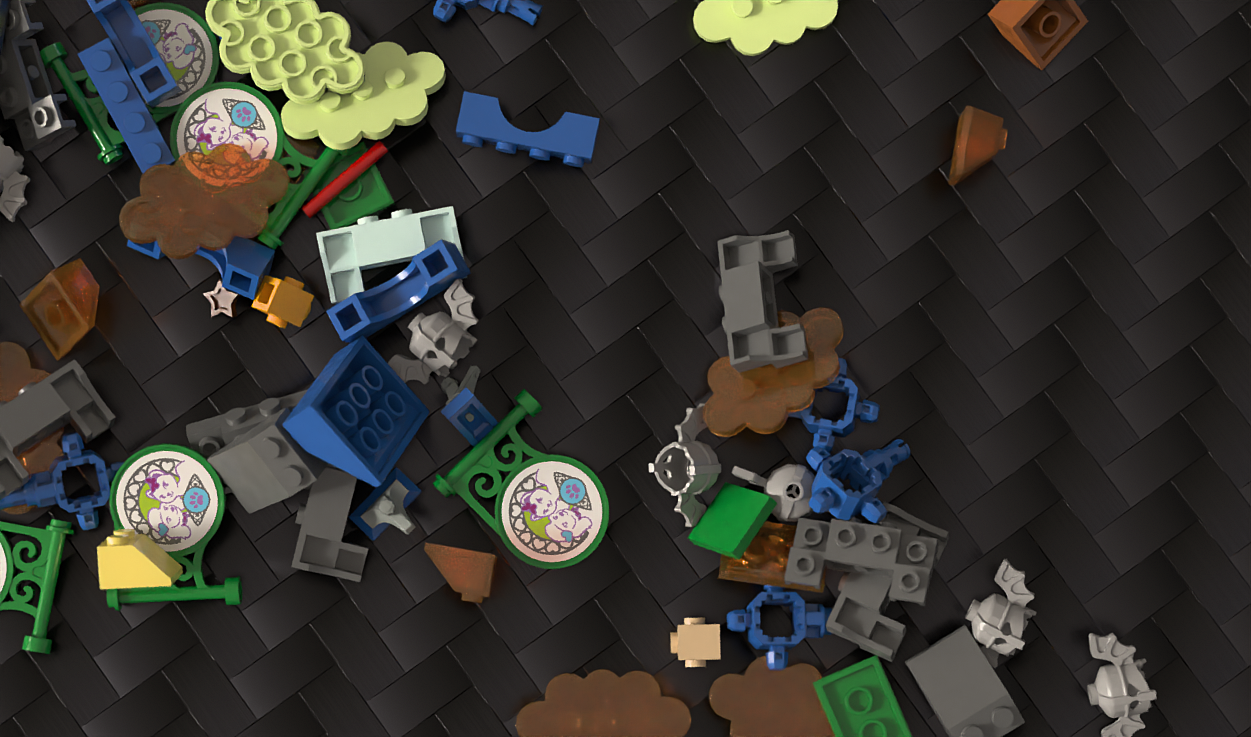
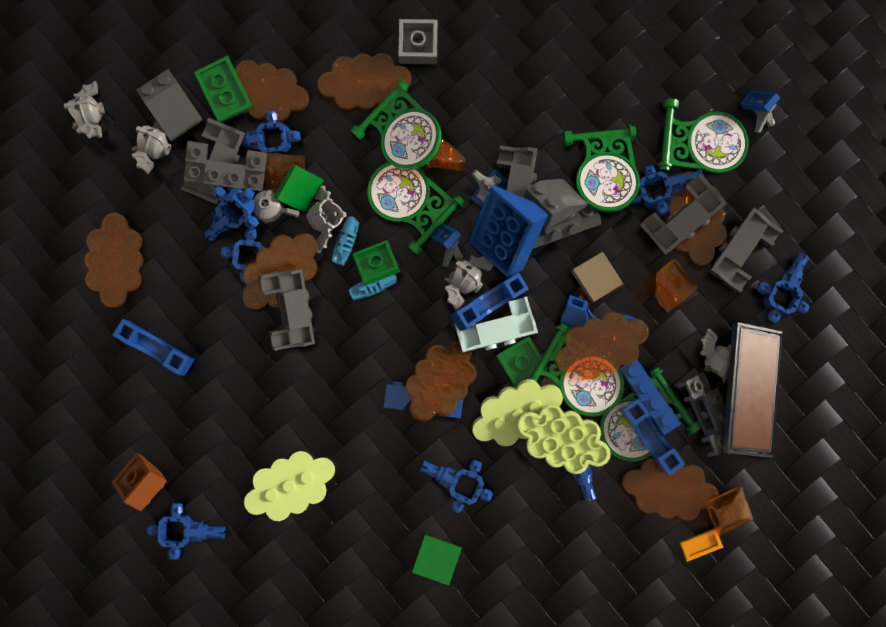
camera: 175 degrees right, 0 degrees up
light yellow slope [97,529,183,589] -> none
light orange brick [251,275,314,329] -> none
red bar [301,141,388,218] -> none
tan brick [670,618,721,667] -> none
clear orange slope [948,106,1008,185] -> none
none -> clear orange plate [84,213,144,308]
none -> blue arch [112,319,195,376]
none -> dark azure hinge [332,217,359,266]
none -> dark azure hinge [349,274,397,301]
none -> piece [350,79,442,170]
none -> green tile [352,240,400,286]
none -> clear orange plate [406,341,477,421]
none -> dark tan tile [571,252,623,303]

